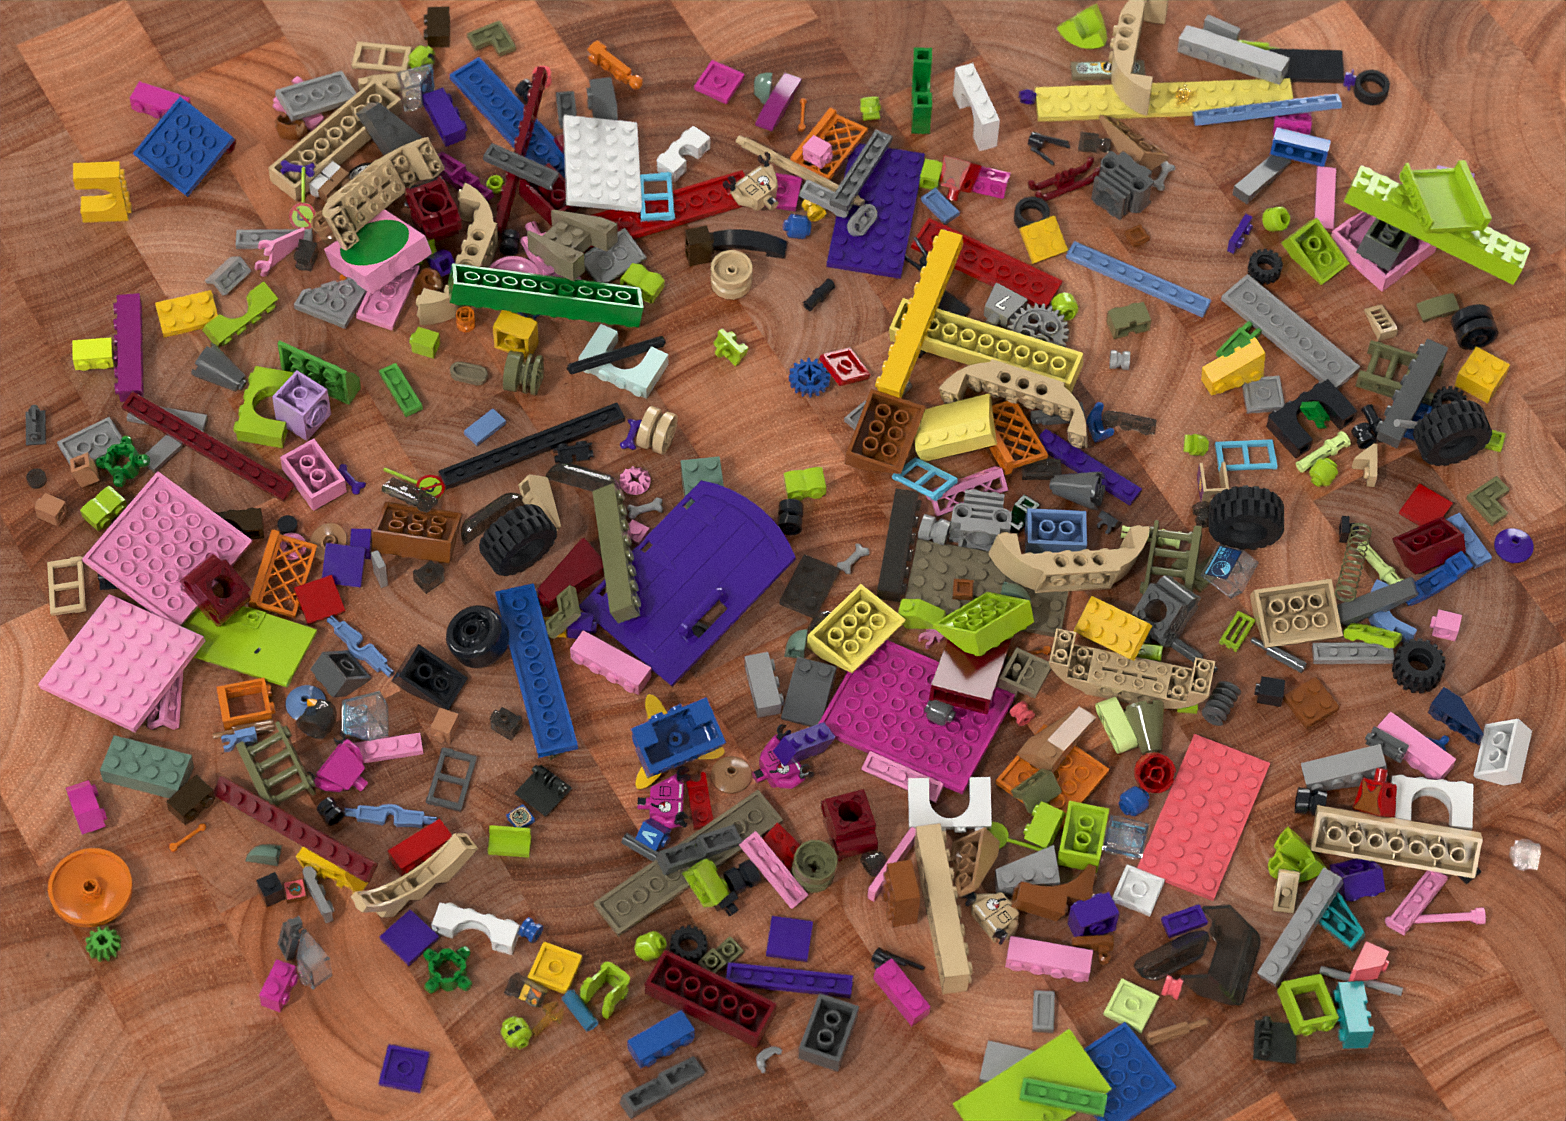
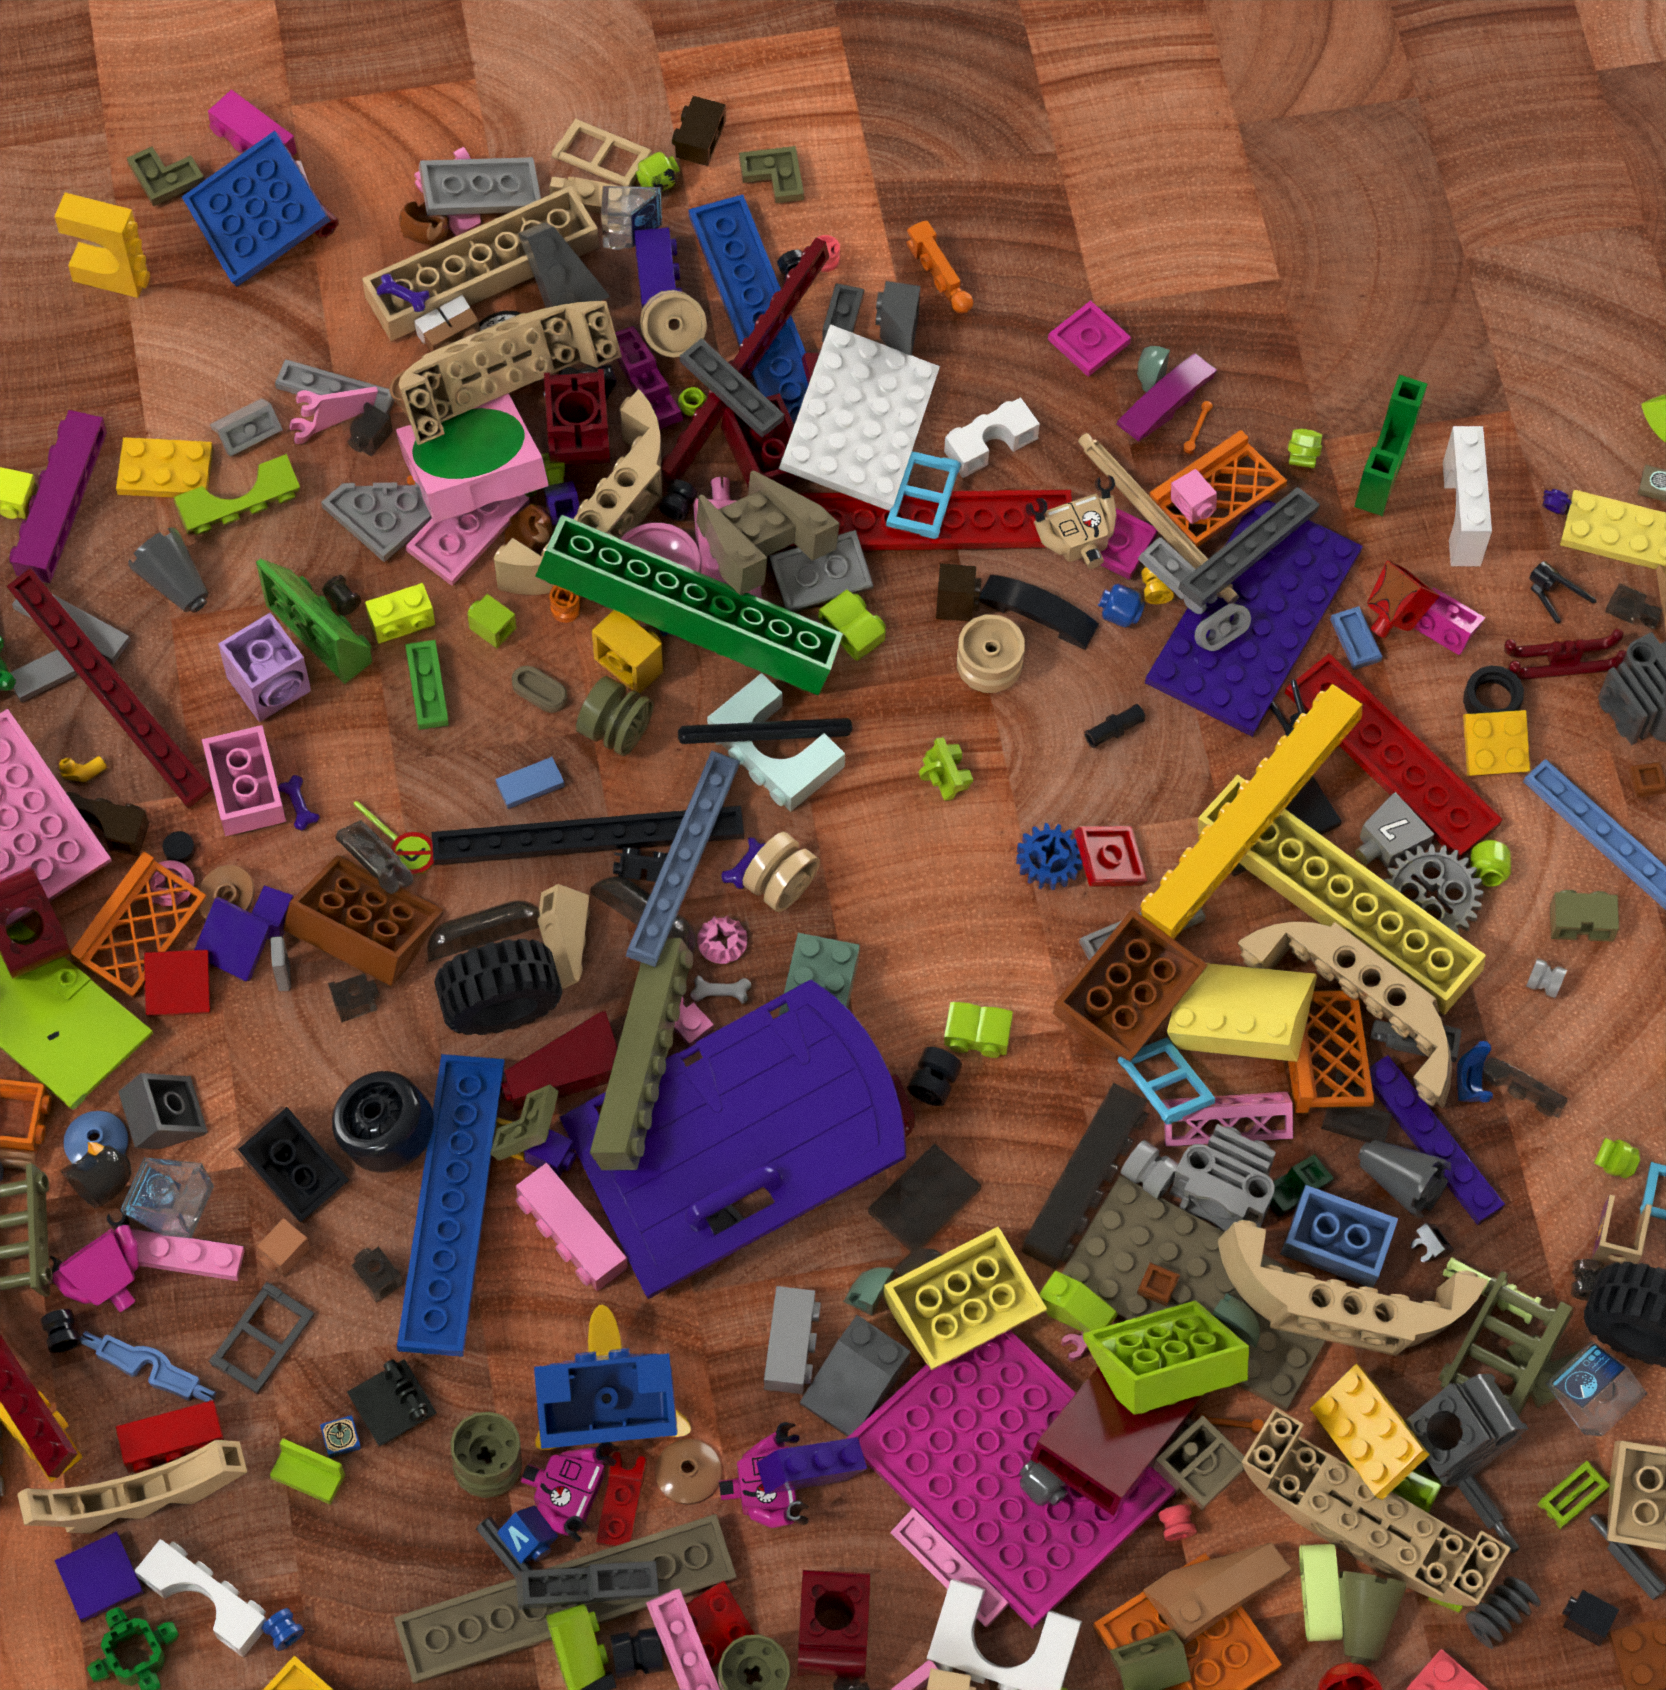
camera: 20 degrees right, 5 degrees up
lime arch [234,366,294,448] -> none
piece [289,166,316,229] -> none
medium blue piece [327,615,395,678] -> none
light grey piece [837,544,870,574] -> none
lime brick [919,159,943,190] -> none
none -> yellow arm [59,756,107,783]
none -> olive plate [127,146,204,206]
none -> clear smoke bush [322,575,361,616]
none -> neon yellow brick [365,583,435,644]
none -> olive wheel [450,1412,522,1498]
none -> sand blue tile [626,750,740,967]
none -> tan wheel [639,290,707,357]

